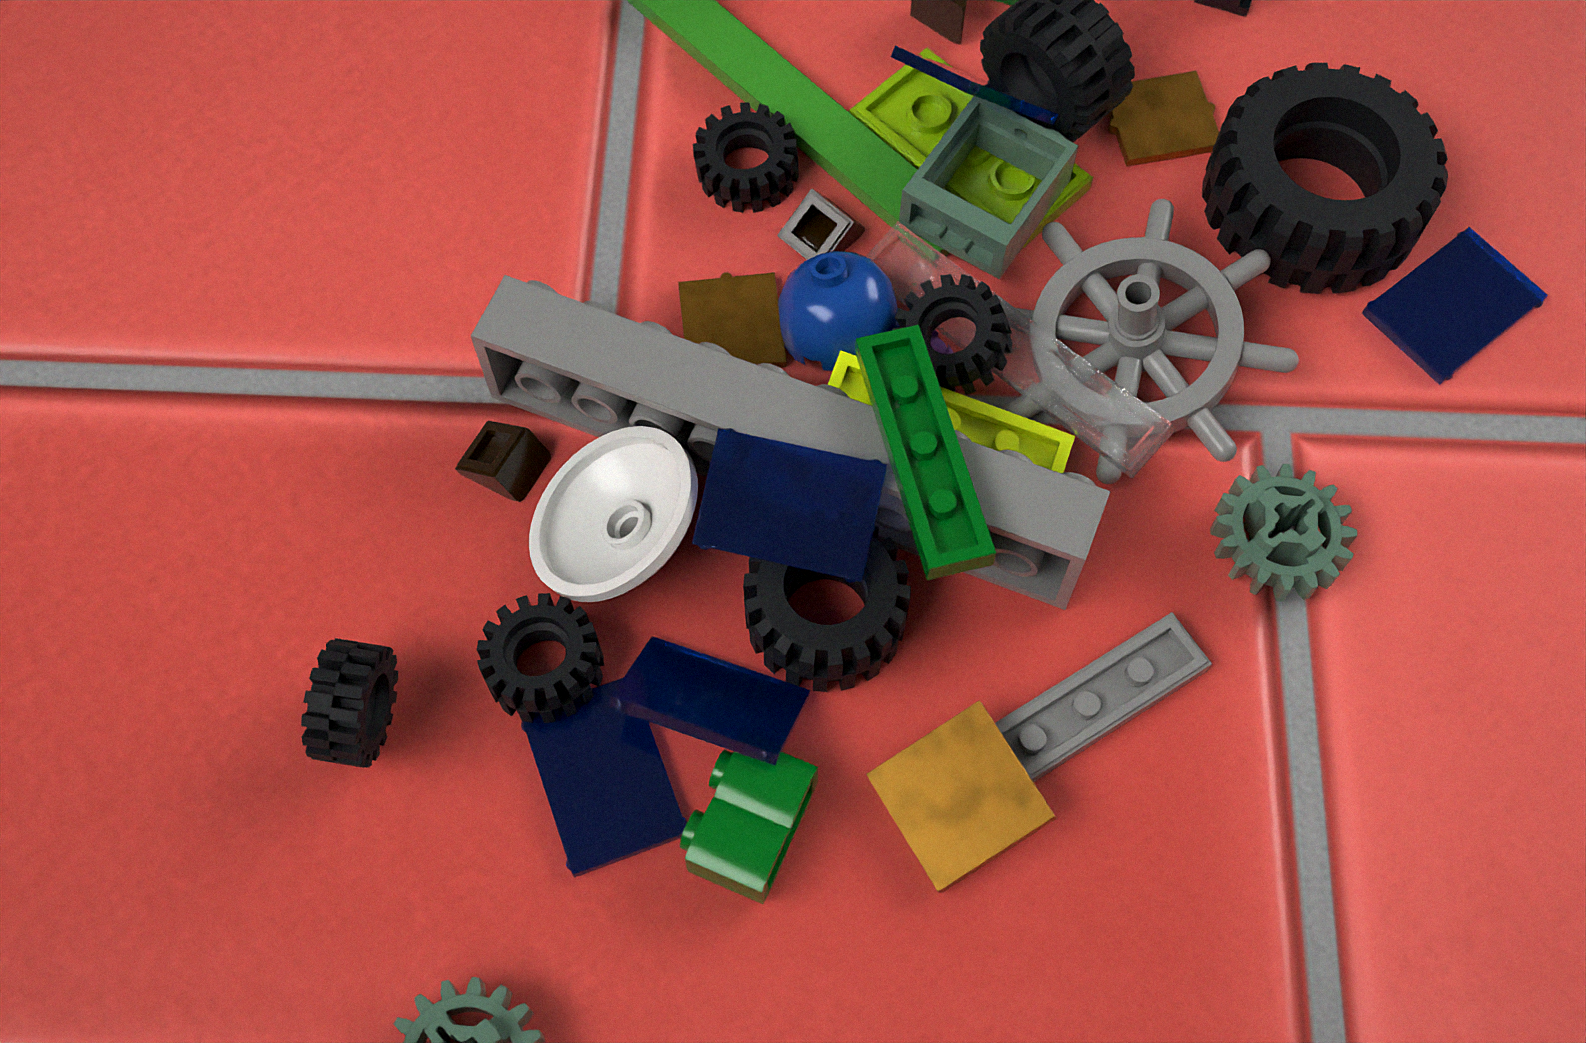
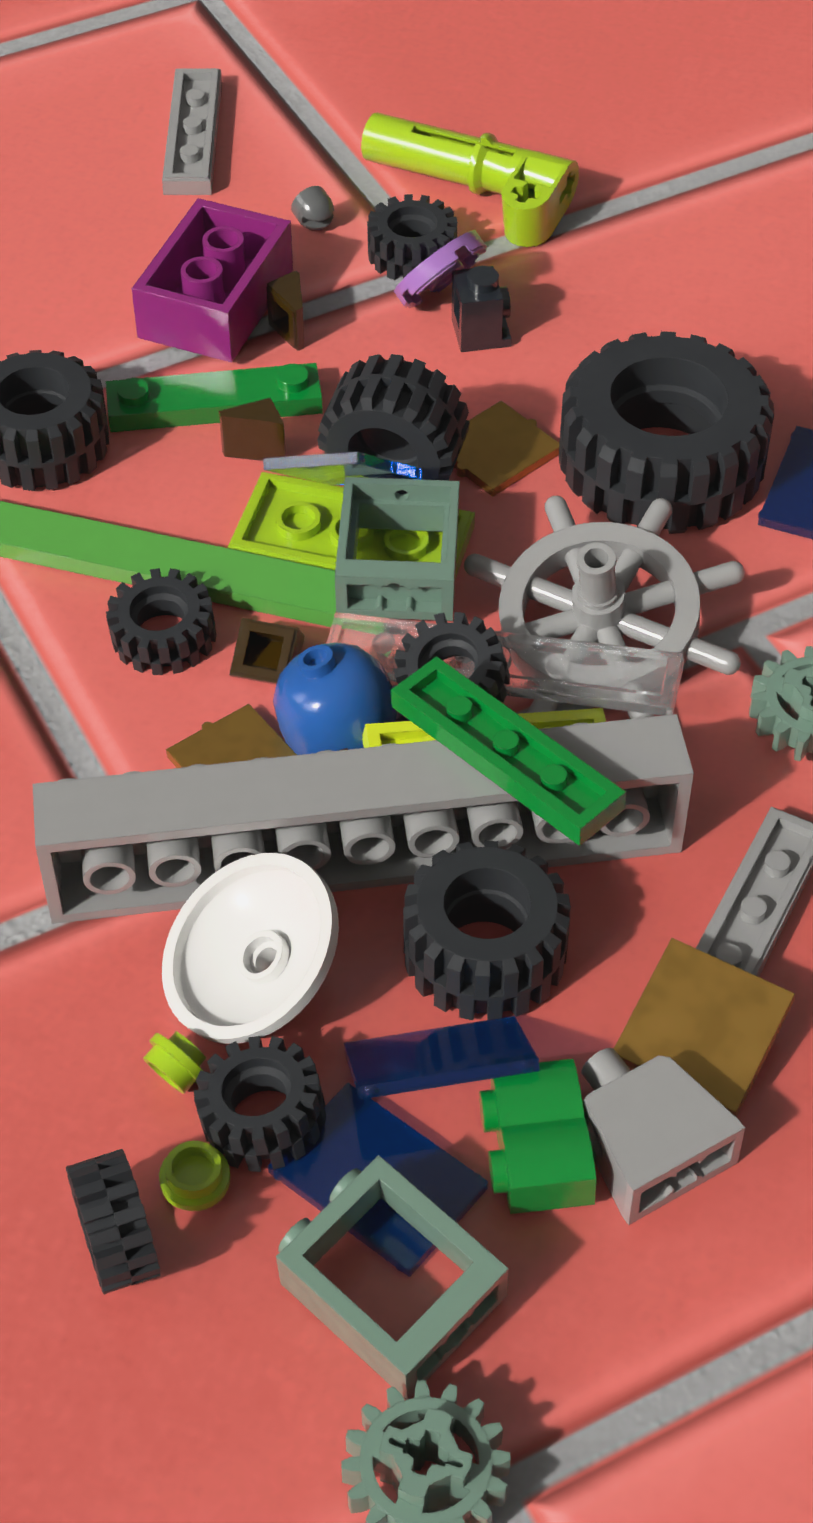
camera: 30 degrees left, 15 degrees down
dark brown slope [455,421,551,502] -> none
clear blue piece [692,428,888,583] -> none
none -> lime plate [143,1031,206,1094]
none -> lime plate [159,1141,230,1211]
none -> sand green window [276,1155,509,1400]
none -> light grey torso [581,1048,745,1225]

